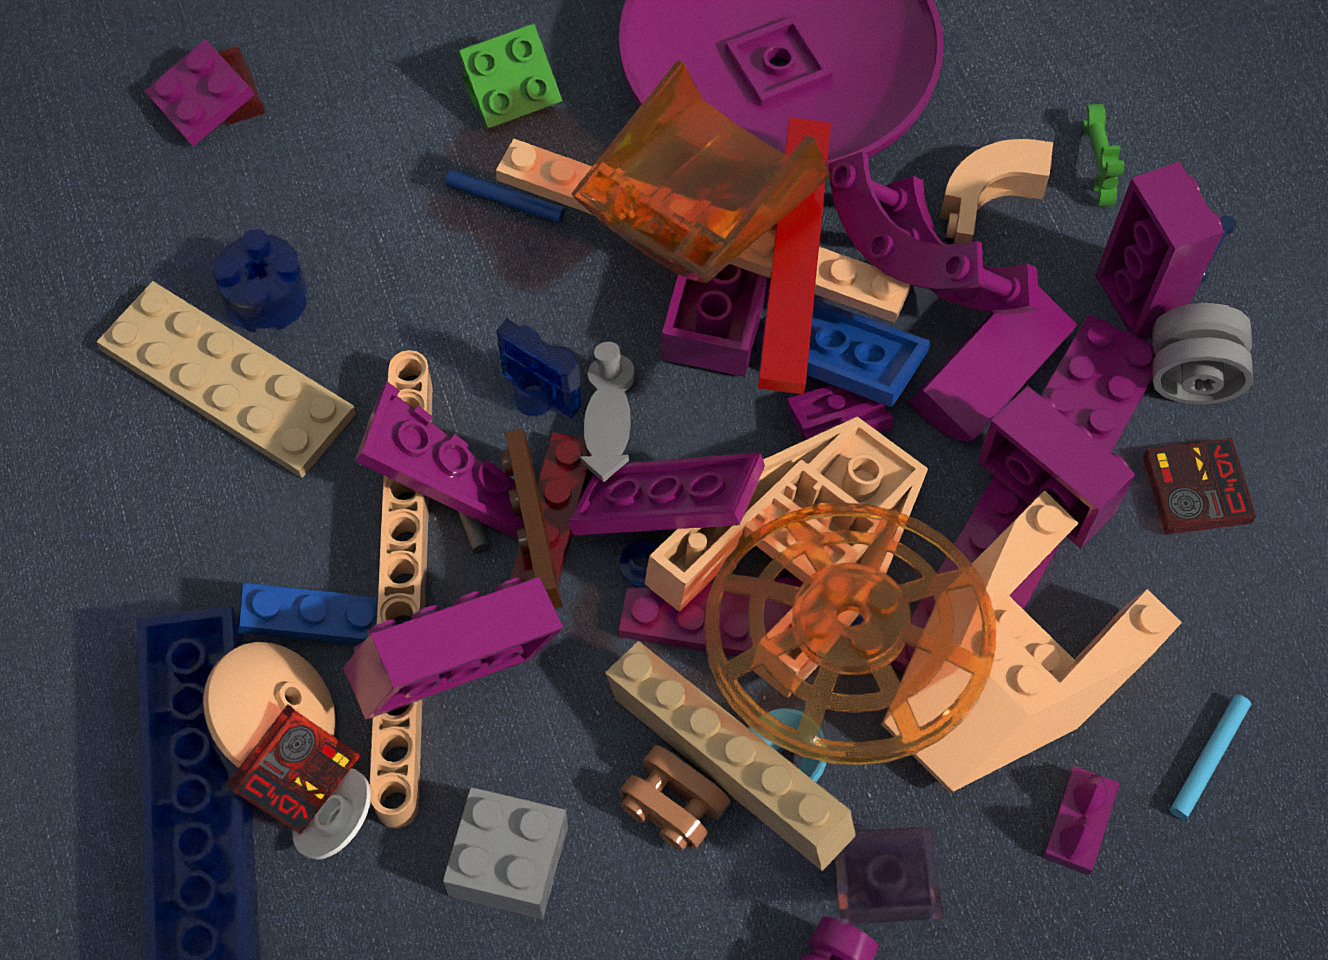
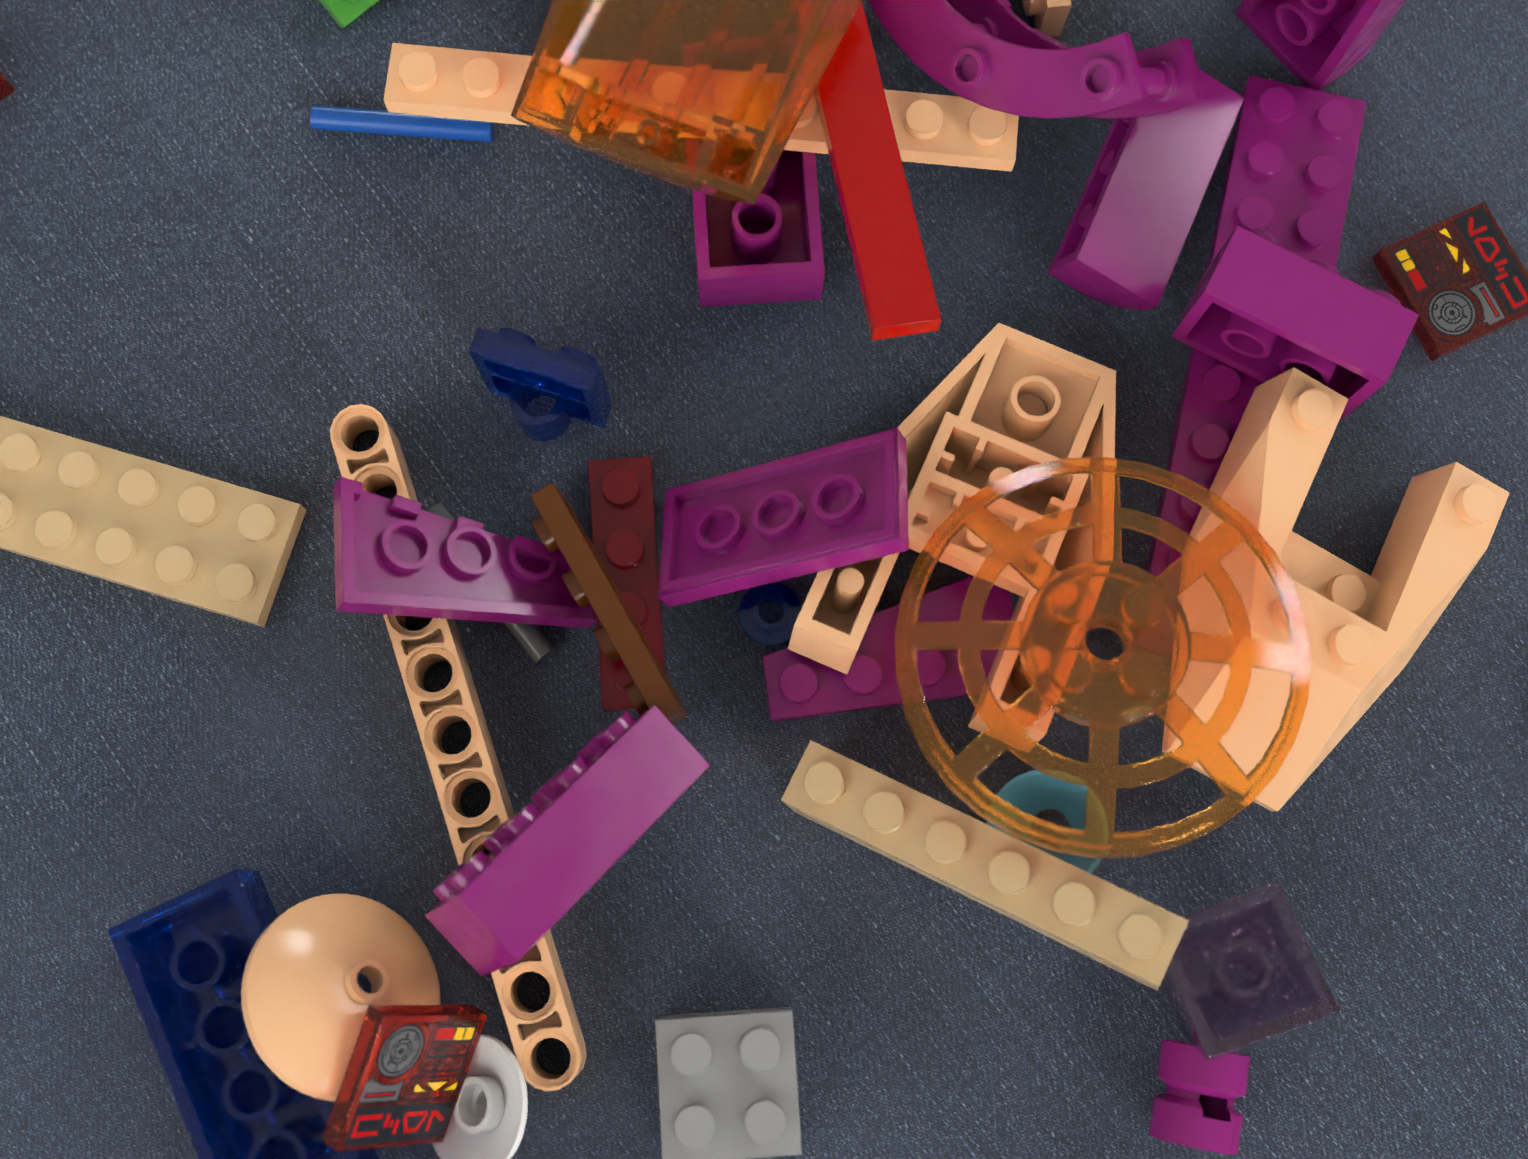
camera: 20 degrees left, 15 degrees up
clear blue brick [213,229,307,332] -> none
blue plate [237,582,378,645] -> none
light grey brick [580,341,636,482] -> none
nougat brick [619,745,731,851] -> none
magenta plate [787,385,893,441] -> none
blue plate [807,299,930,407] -> none
magenta tile [1042,766,1120,876] -> none
light grey wheel [1152,303,1253,405] -> none

